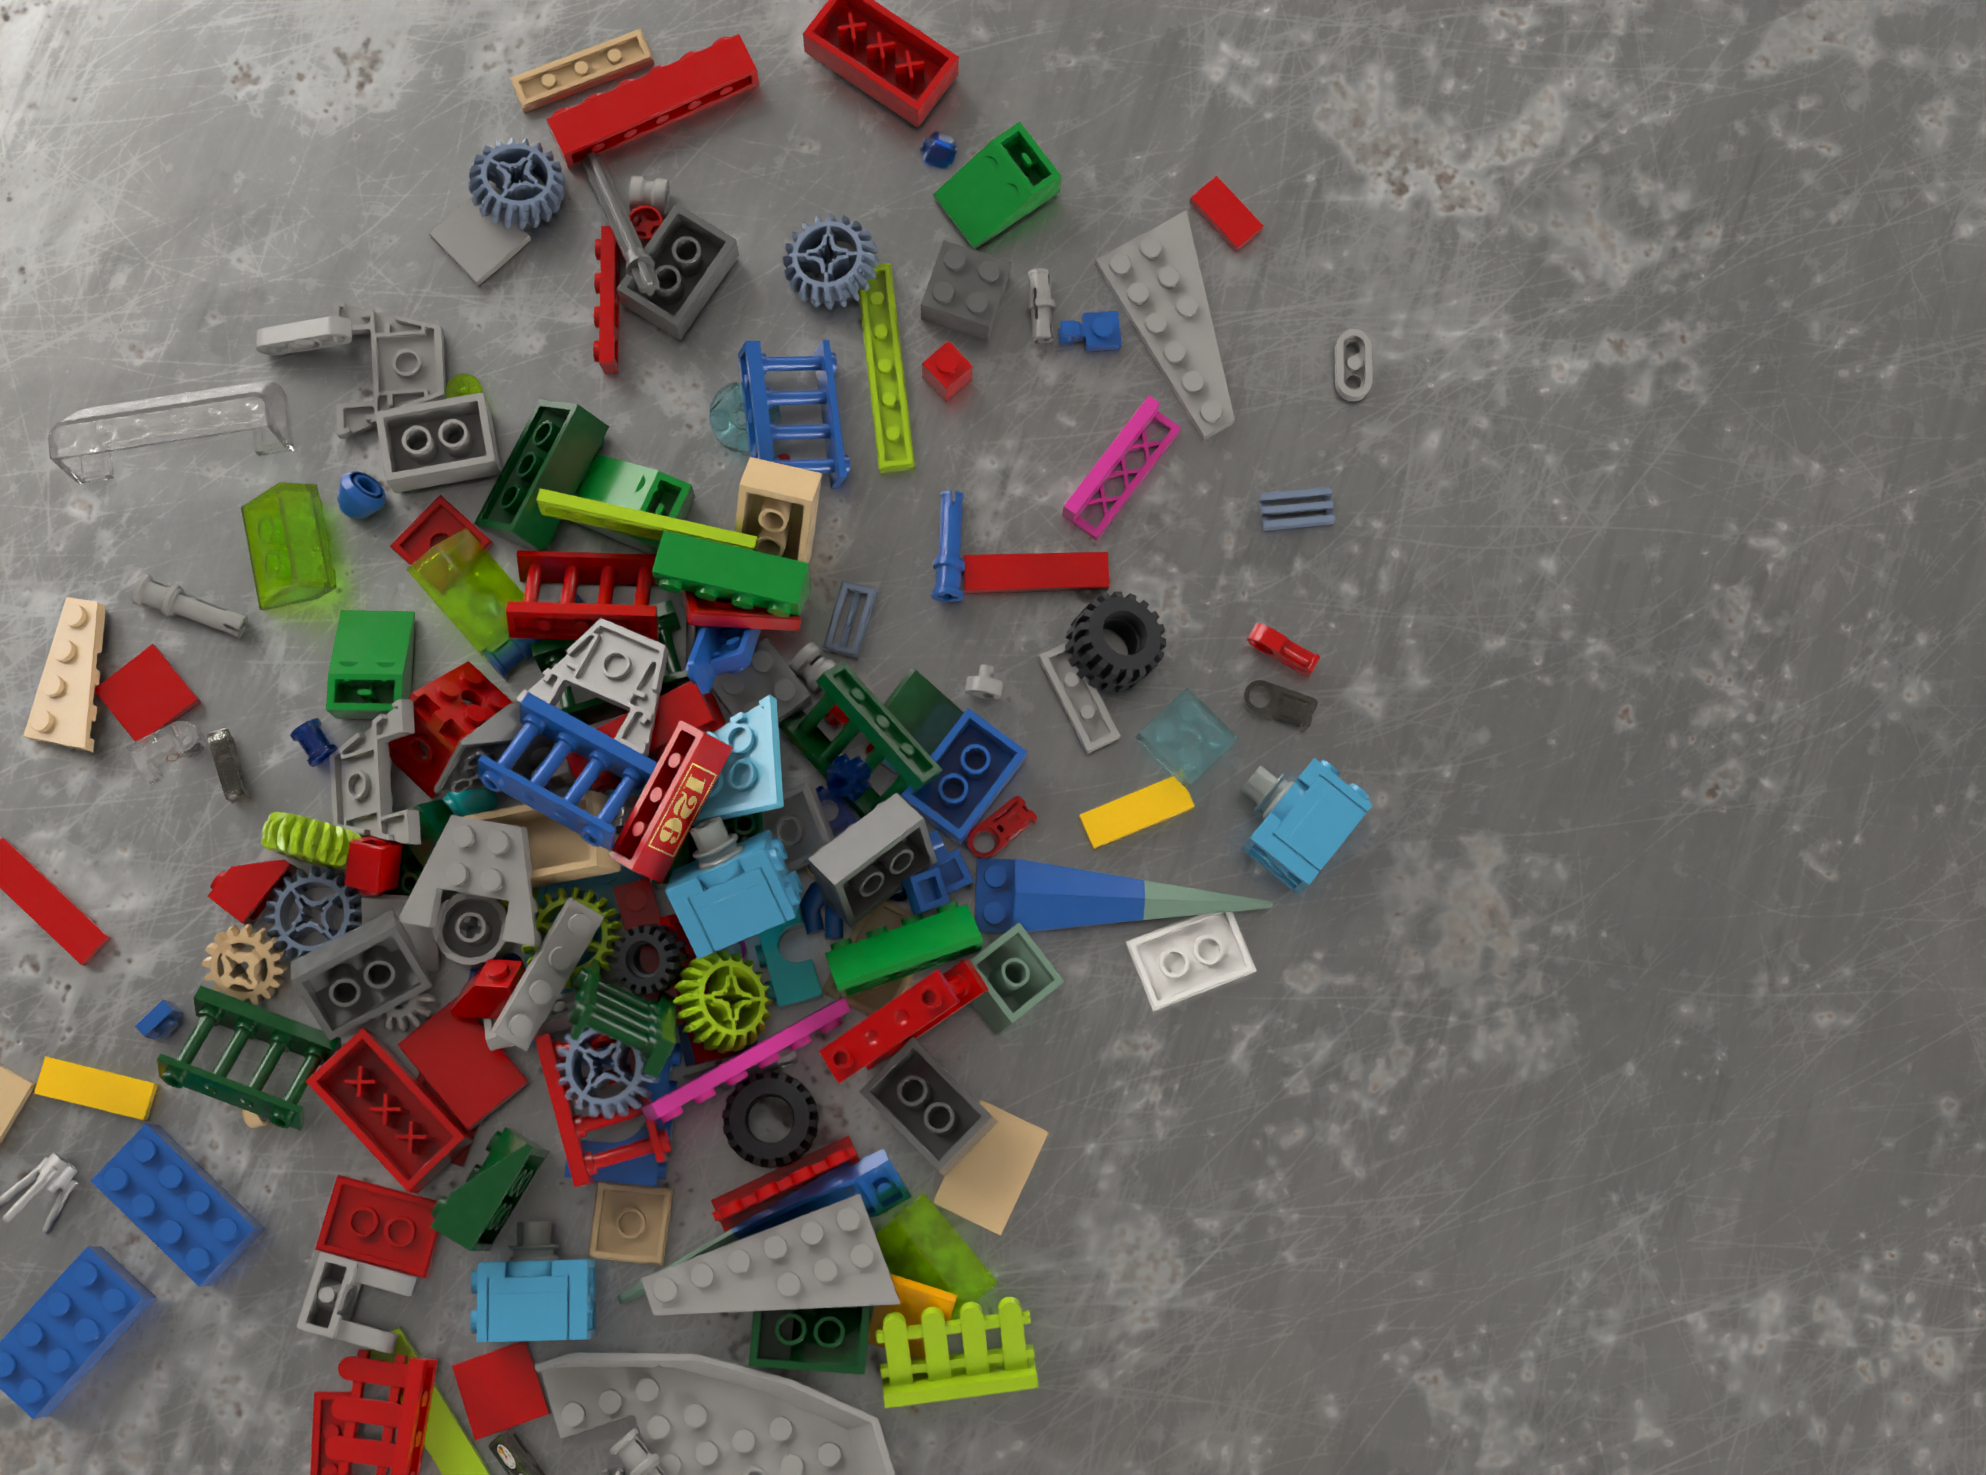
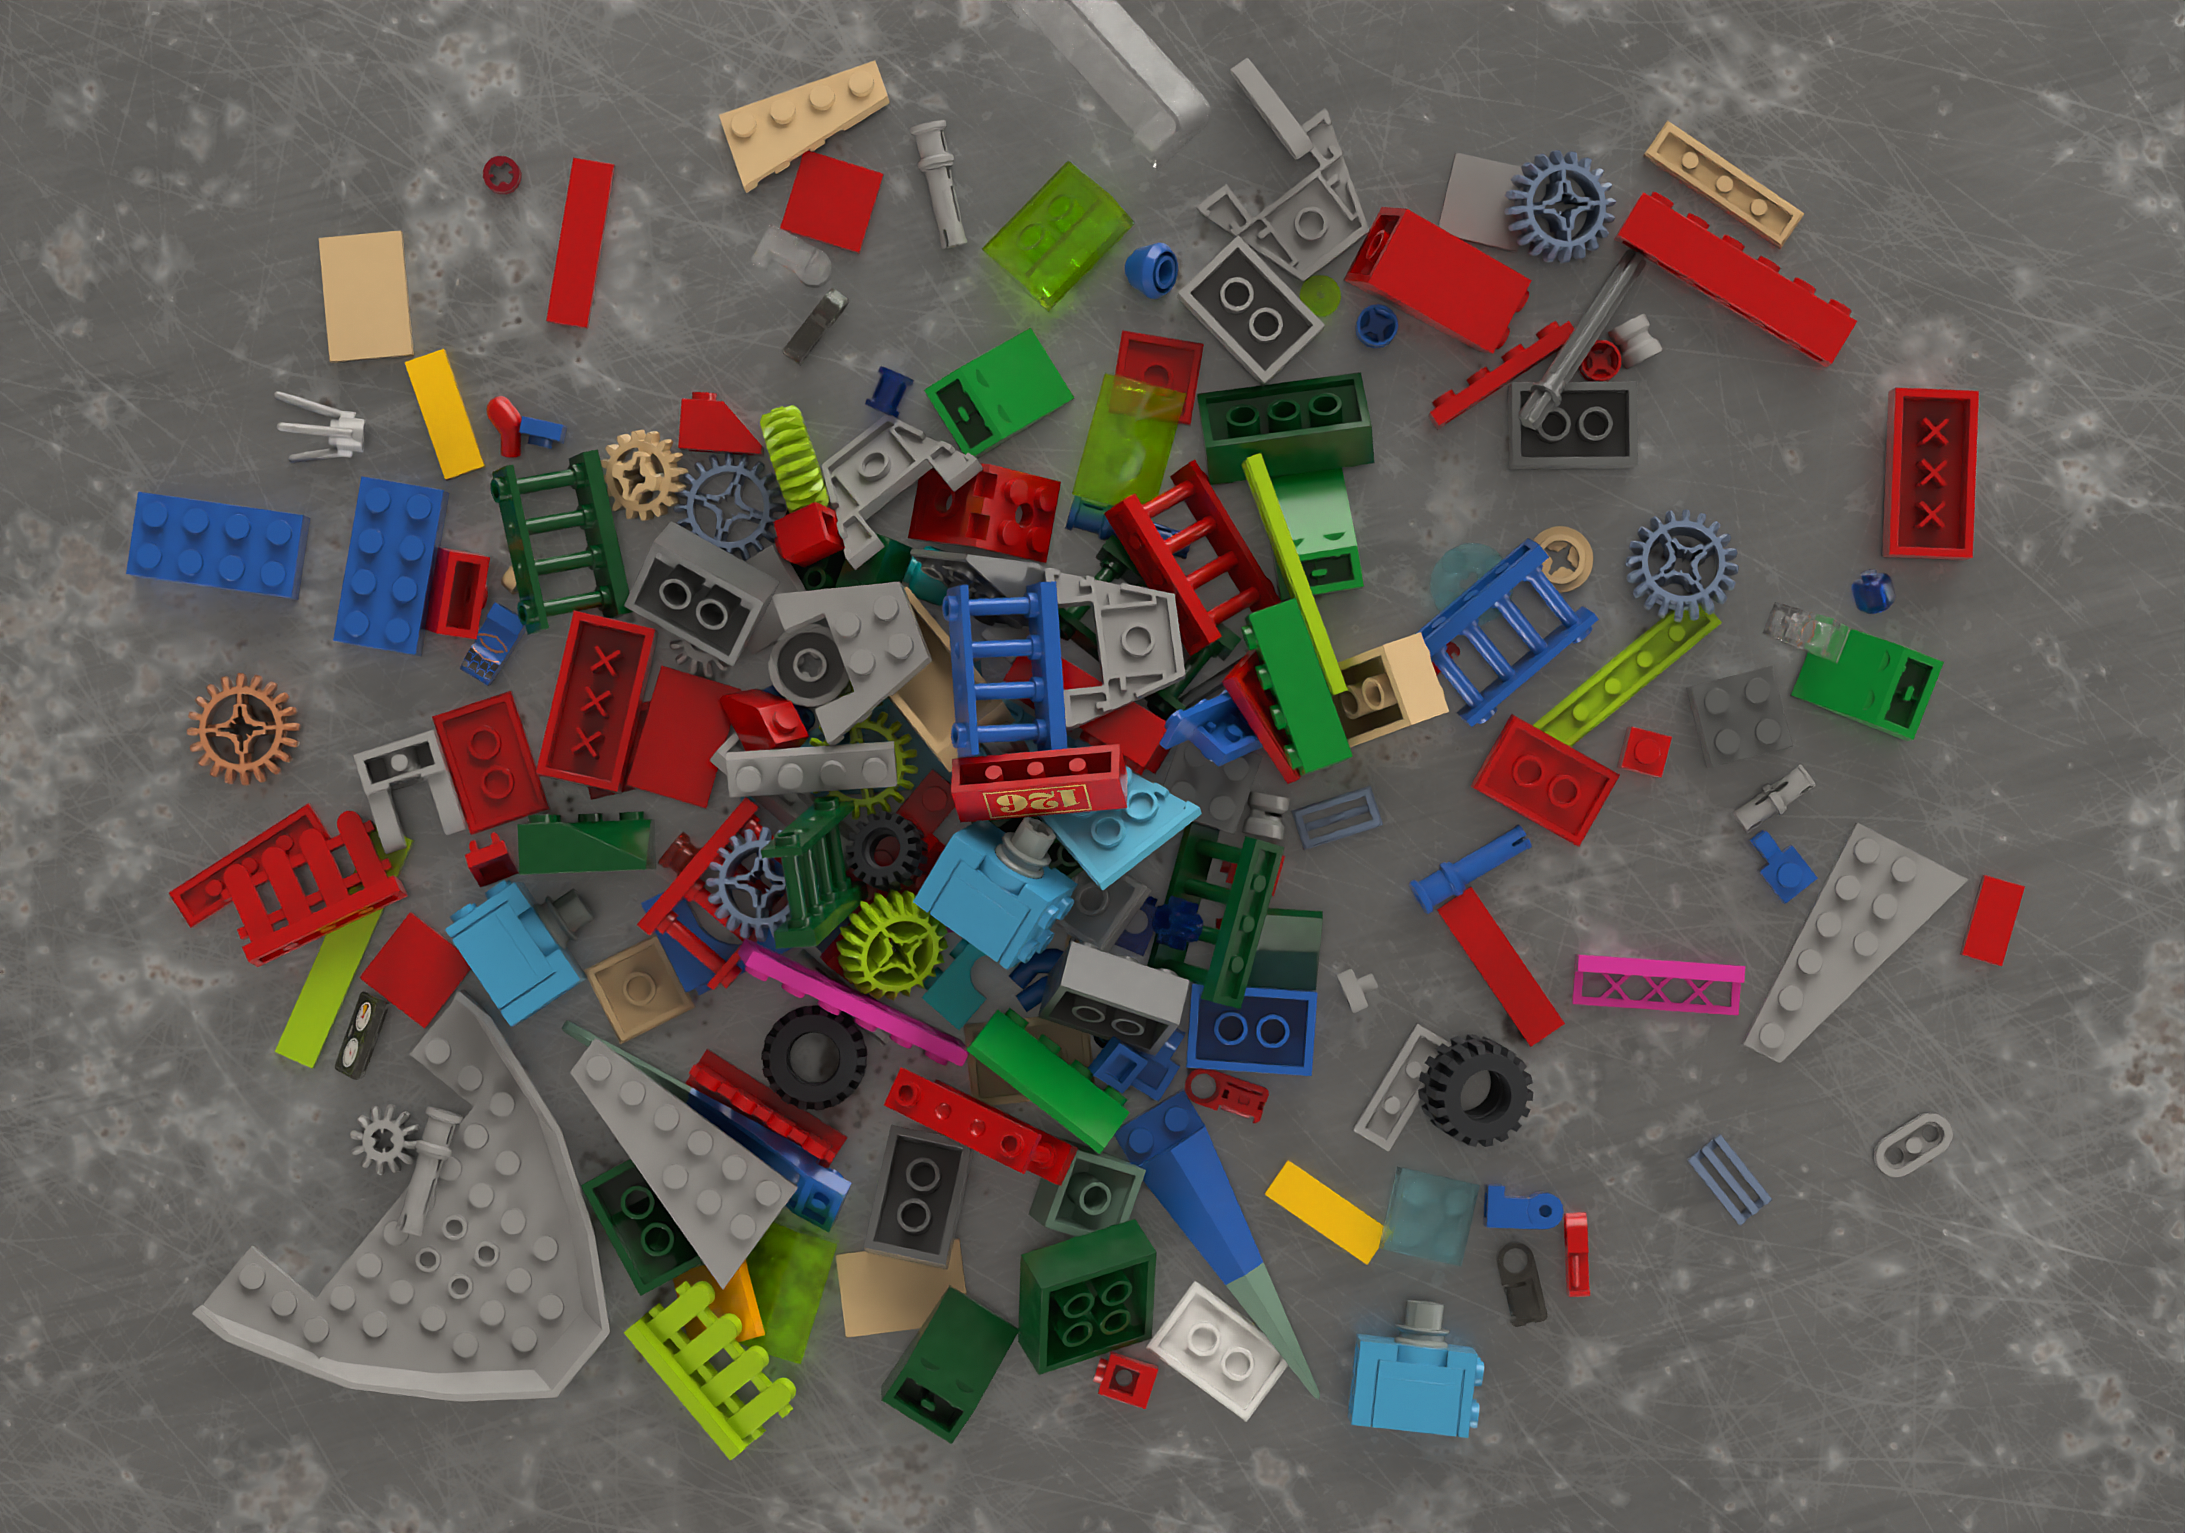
camera: 65 degrees right, 10 degrees up
none -> nougat gear [187,673,301,786]
none -> red brick [425,547,490,640]
none -> blue leg [460,602,526,686]
none -> red tile [465,832,519,888]
none -> red arm [486,396,522,458]
none -> clear red wheel [658,831,702,877]
none -> dark green slope [881,1285,1019,1444]
none -> dark green slope [1018,1219,1157,1375]
none -> red brick [1093,1352,1159,1409]
none -> red slope [1343,207,1532,354]
none -> blue wheel [1355,304,1398,349]
none -> red tile [1471,714,1620,847]
none -> blue leg [1483,1184,1564,1229]
none -> tan gear [1533,526,1593,593]
none -> clear leg [1762,602,1851,663]

